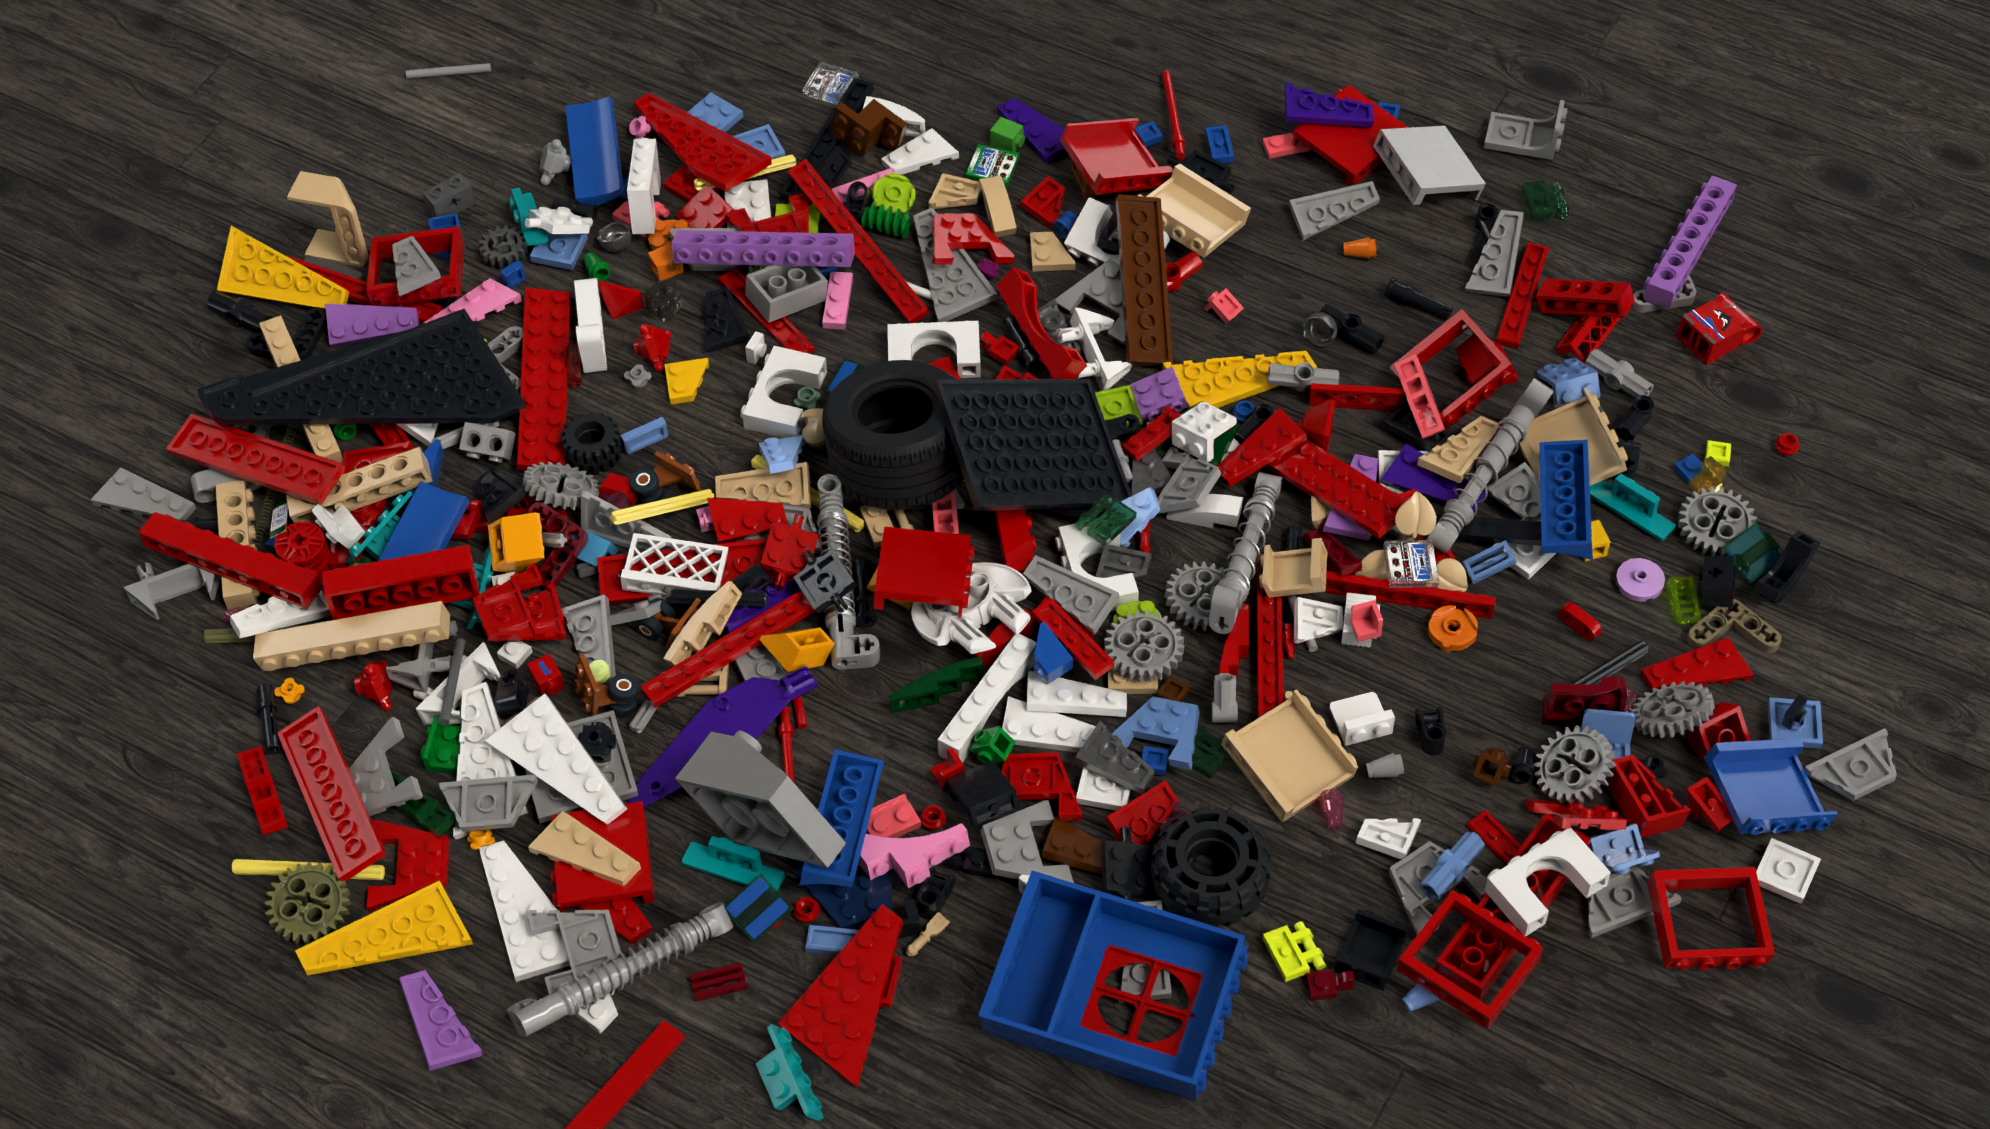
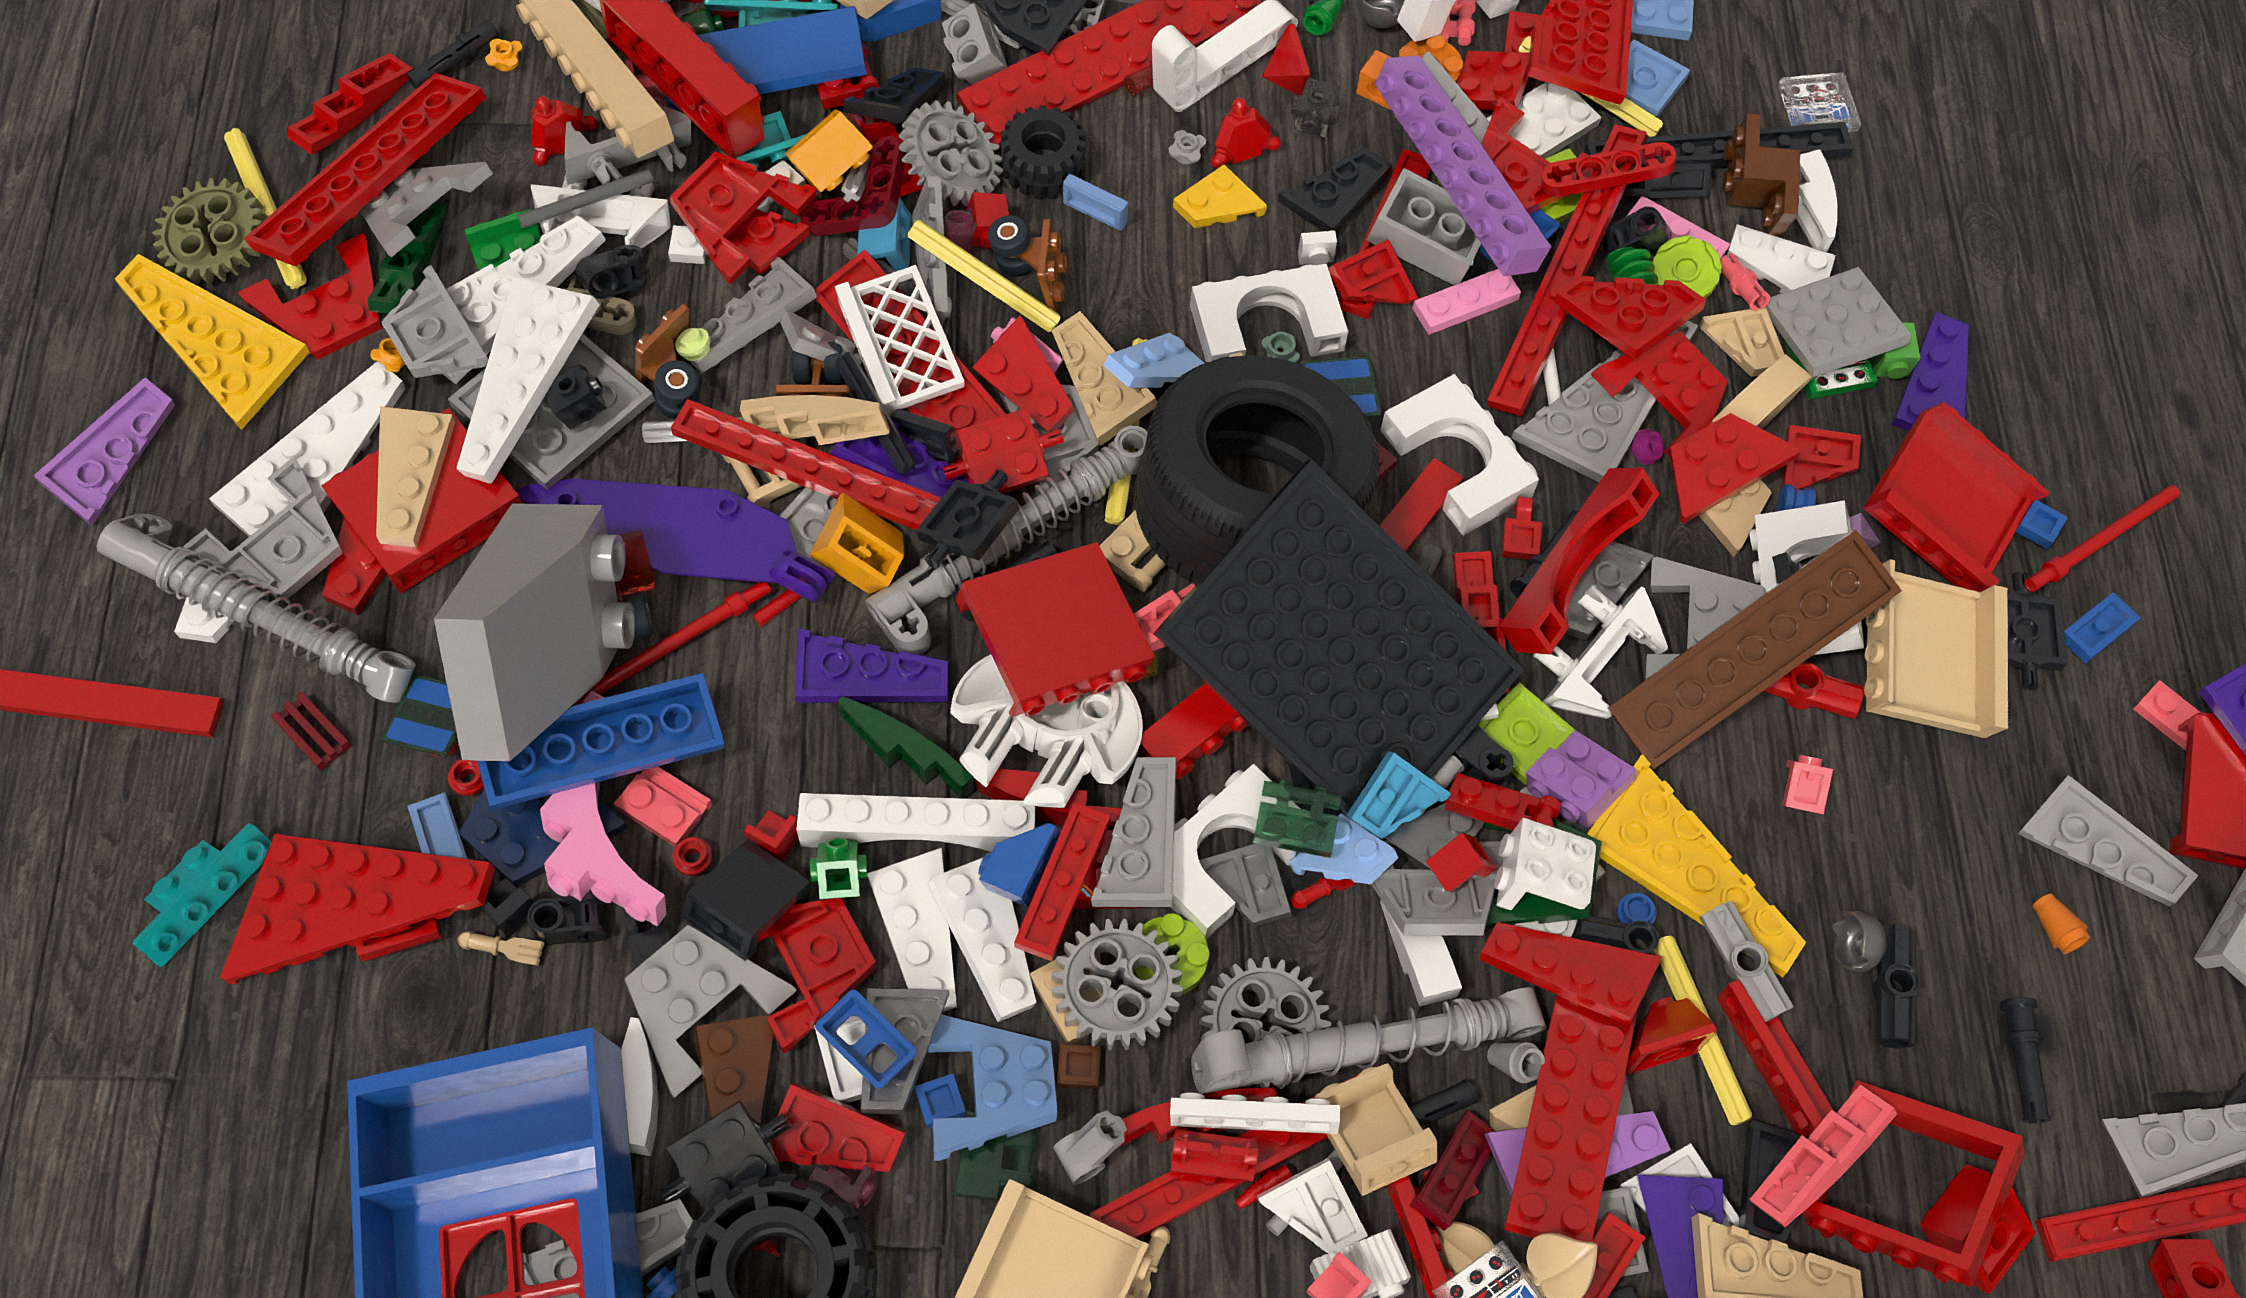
camera: 55 degrees right, 10 degrees up
red brick [527,653,565,696] -> none
none -> dark purple wing [795,628,949,703]
none -> blue piece [815,990,917,1089]
none -> white plate [1170,1093,1340,1134]
none -> red hinge [1171,1129,1258,1182]
none -> red wing [1328,239,1419,304]
none -> dark azure wing [1346,751,1451,839]
none -> red panel [1426,832,1498,892]
none -> light grey cone [1487,1042,1545,1083]
none -> red beam [1542,142,1676,197]
none -> red plate [1554,276,1706,360]
none -> light yellow axle [1655,936,1752,1125]
none -> red wing [1669,413,1801,524]
none -> coral pin [1720,254,1770,311]
none -> light grey plate [1766,267,1911,378]

